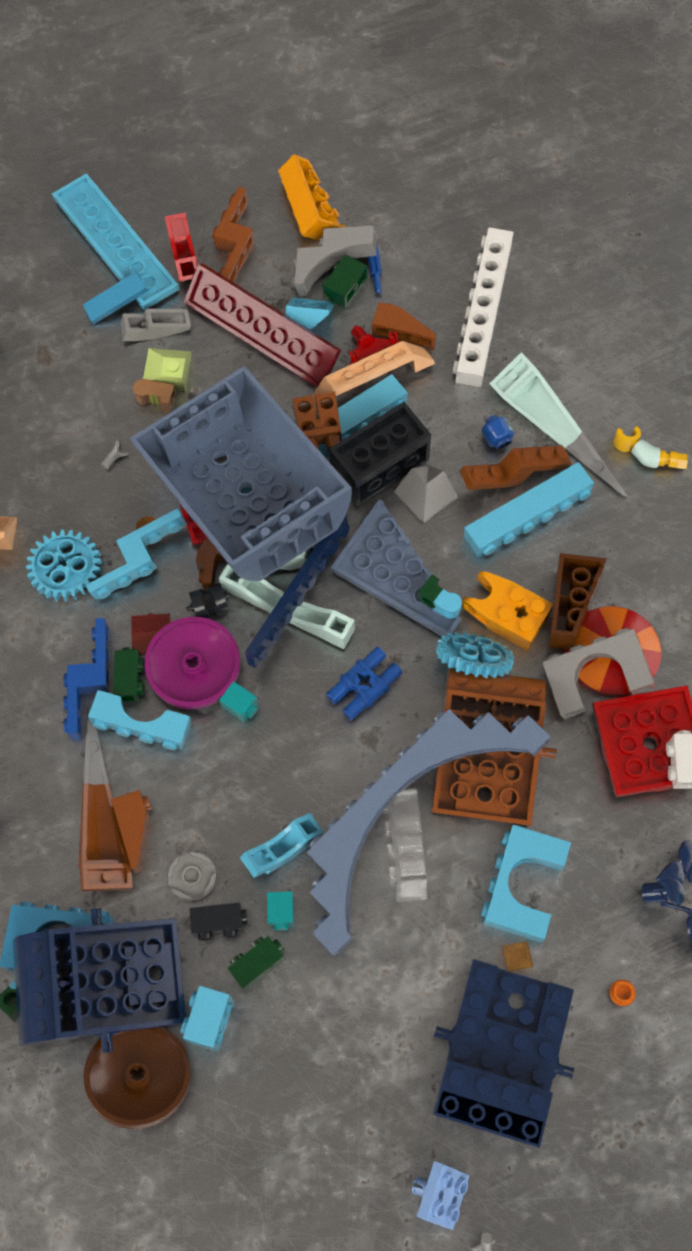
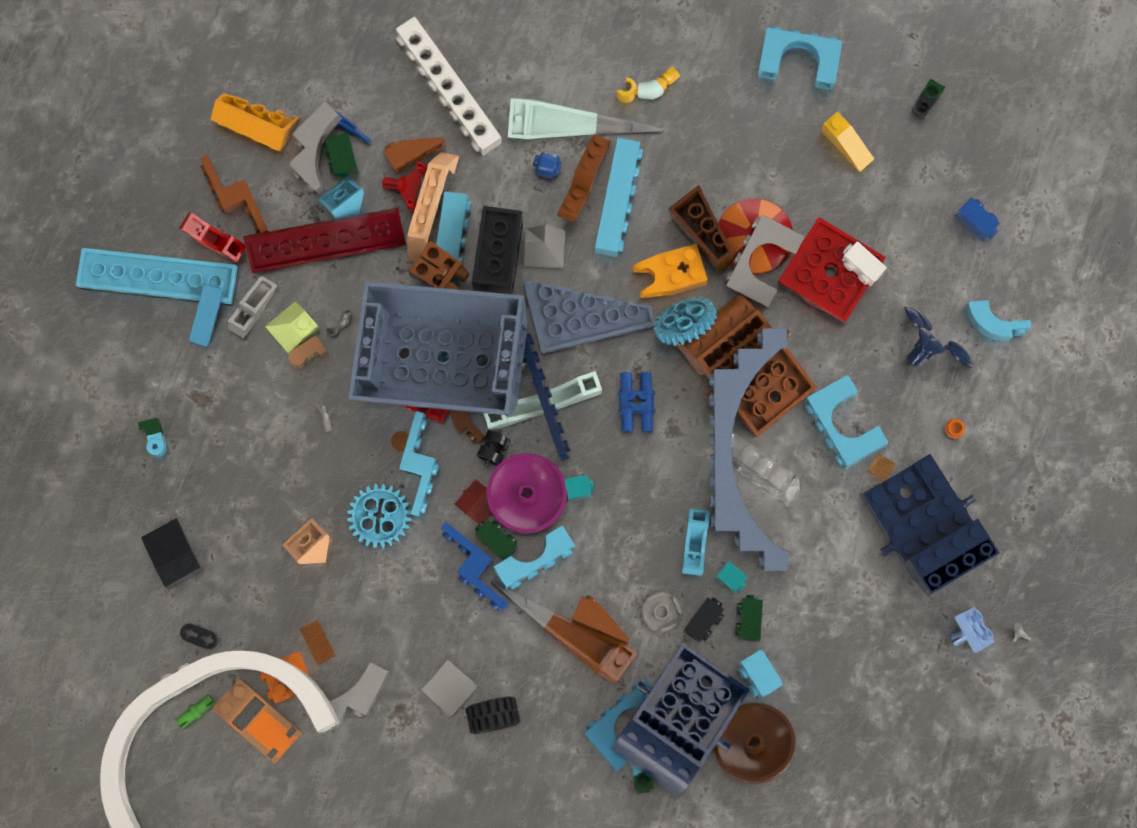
camera: 50 degrees left, 10 degrees up
leg [418,574,462,619] -> none

